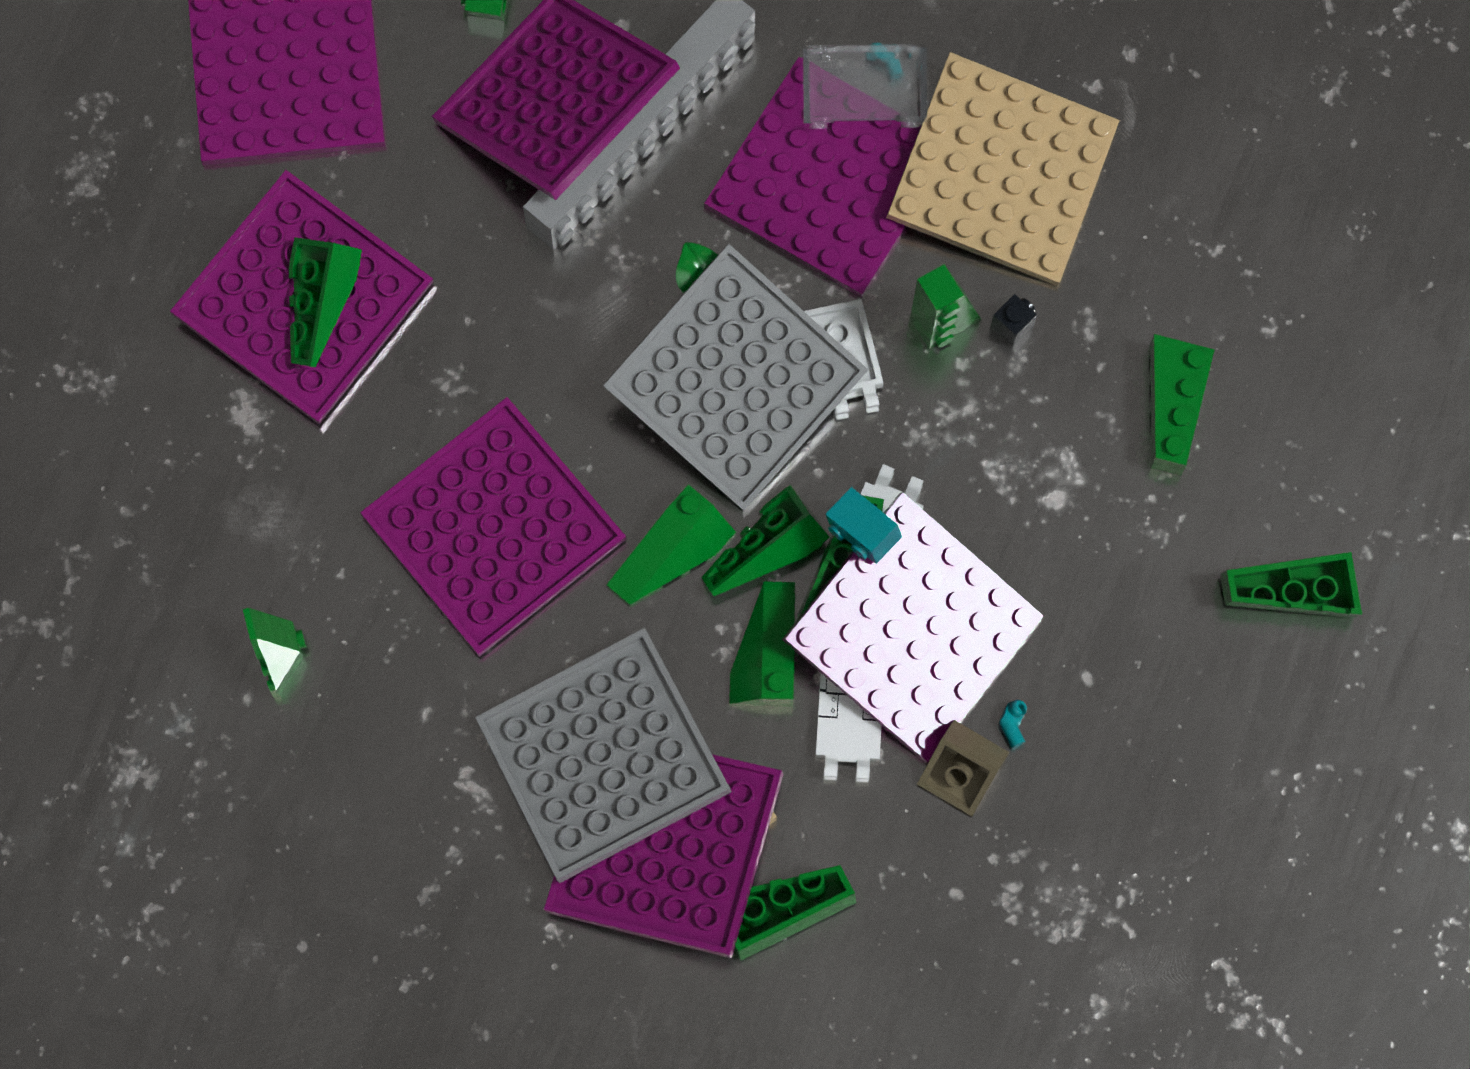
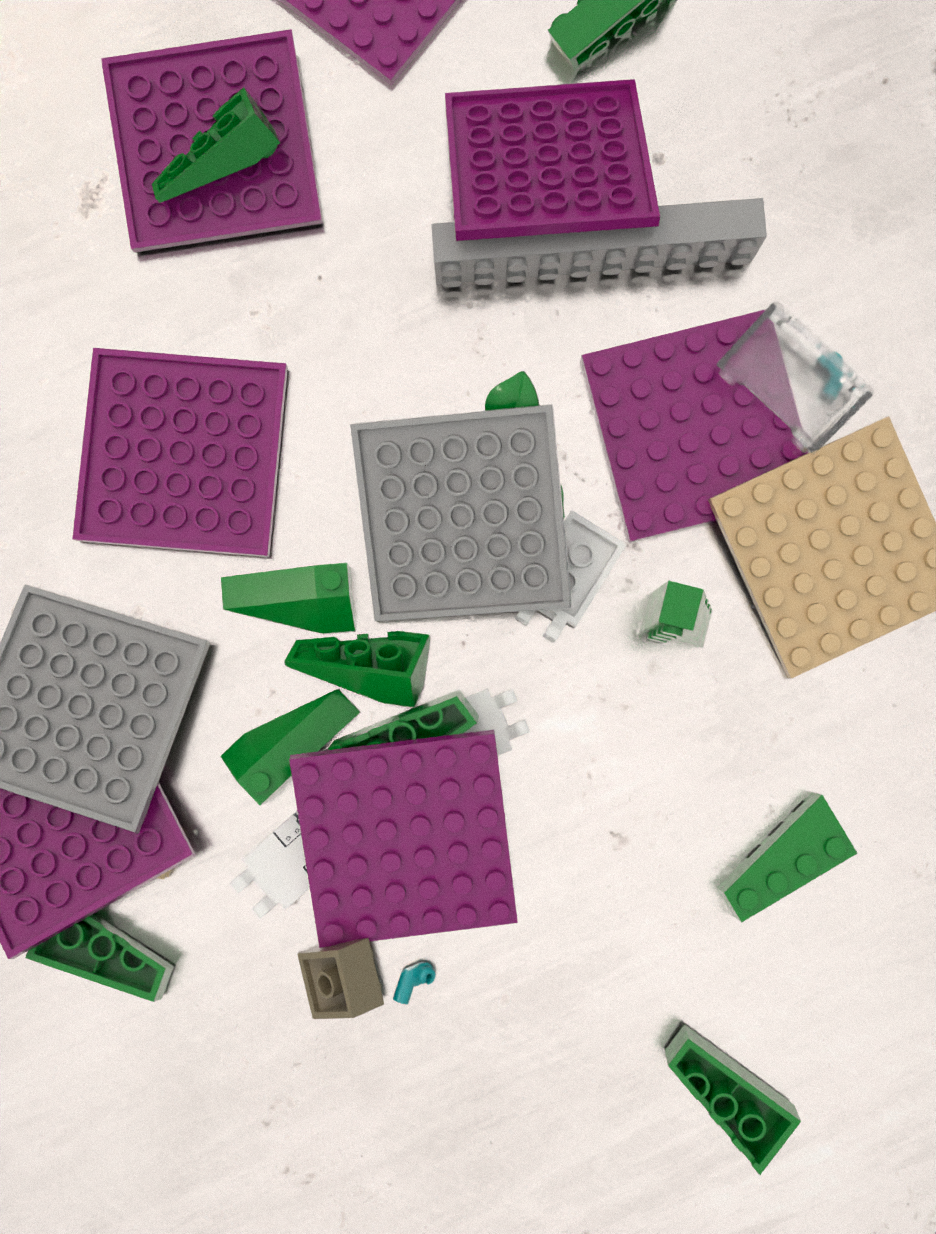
camera: 50 degrees right, 10 degrees up
teal brick [825,487,902,564] -> none
black brick [991,294,1037,346] -> none

